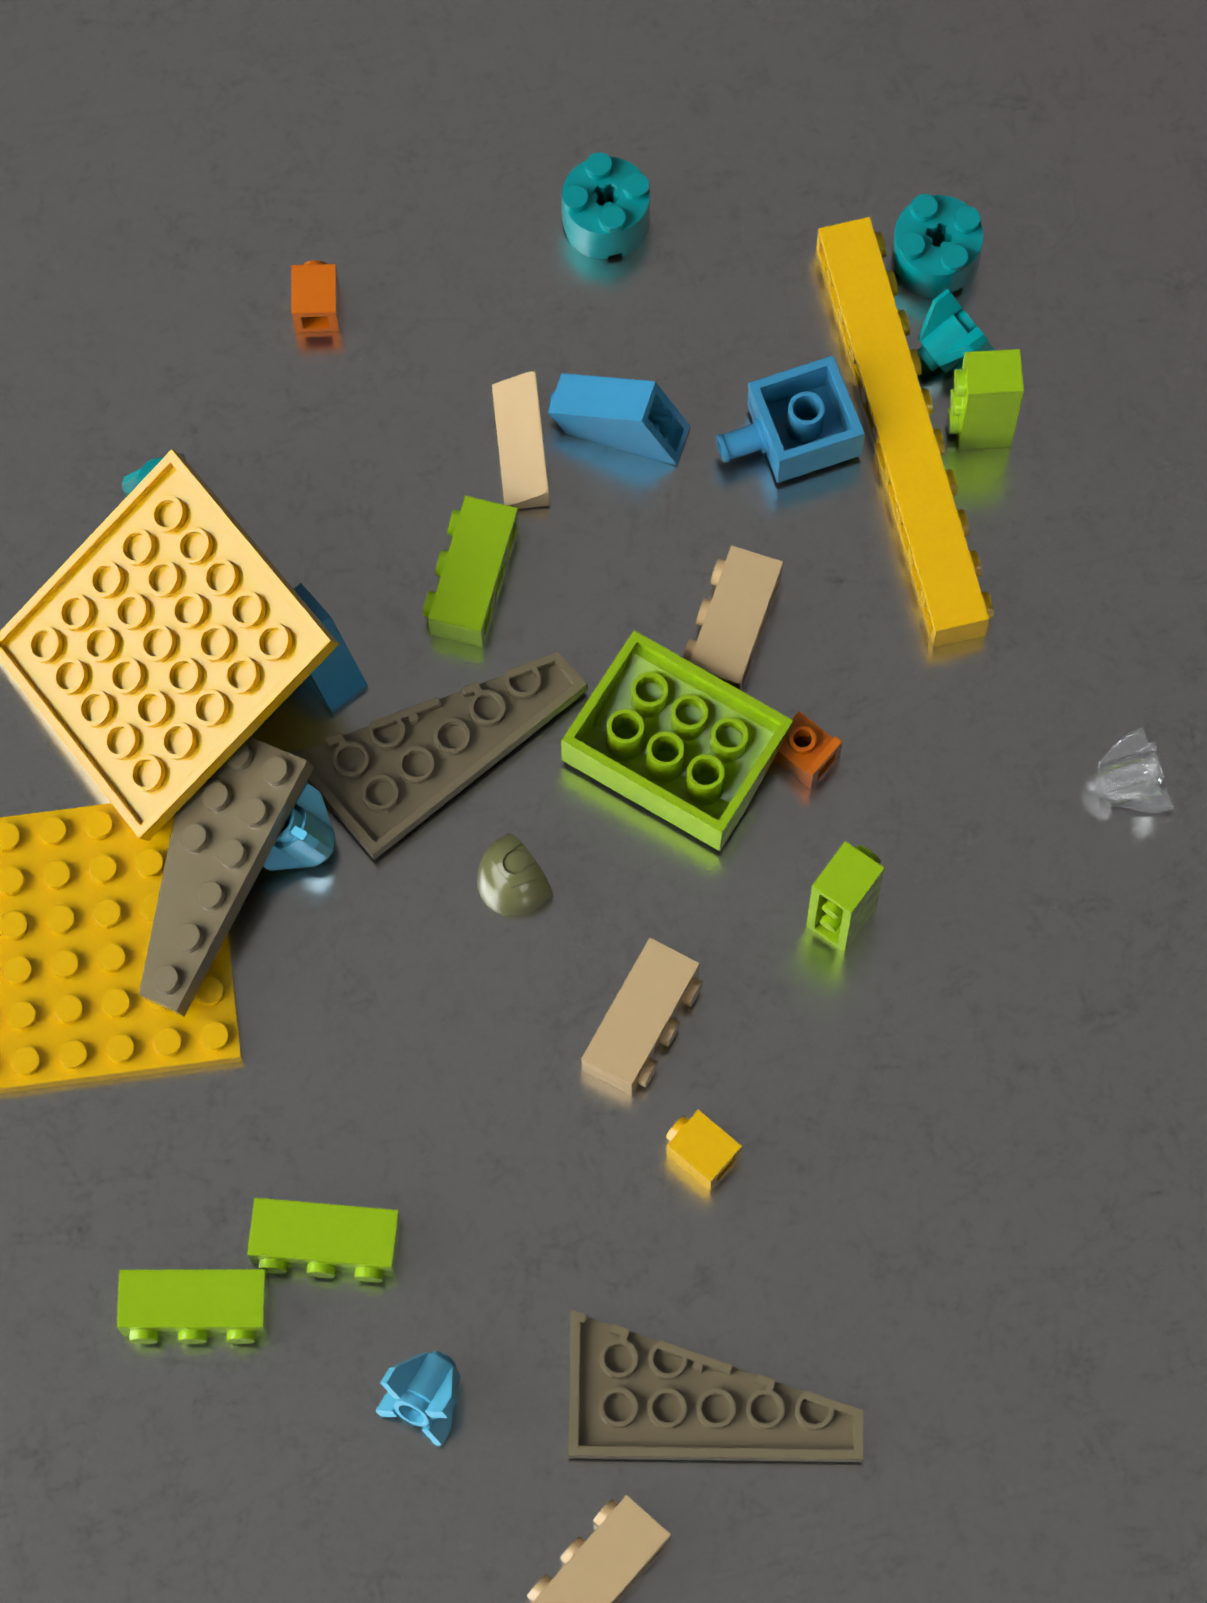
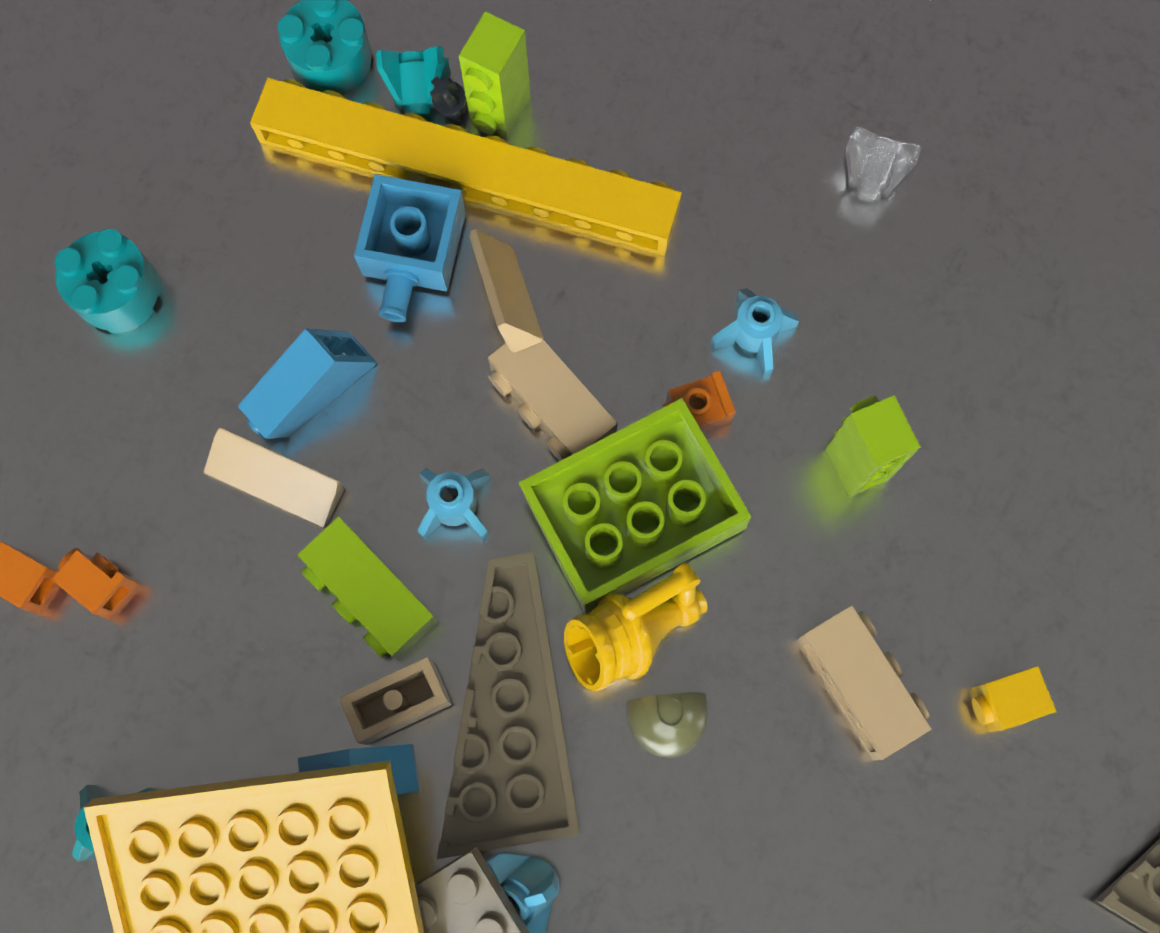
camera: 60 degrees left, 5 degrees up
none -> orange brick [52,548,139,620]
none -> tan brick [339,657,453,745]
none -> medium azure brick [417,468,491,541]
none -> black axle [430,76,469,122]
none -> tan slope [469,229,543,353]
none -> yellow piece [564,563,707,691]
none -> medium azure brick [711,288,799,376]

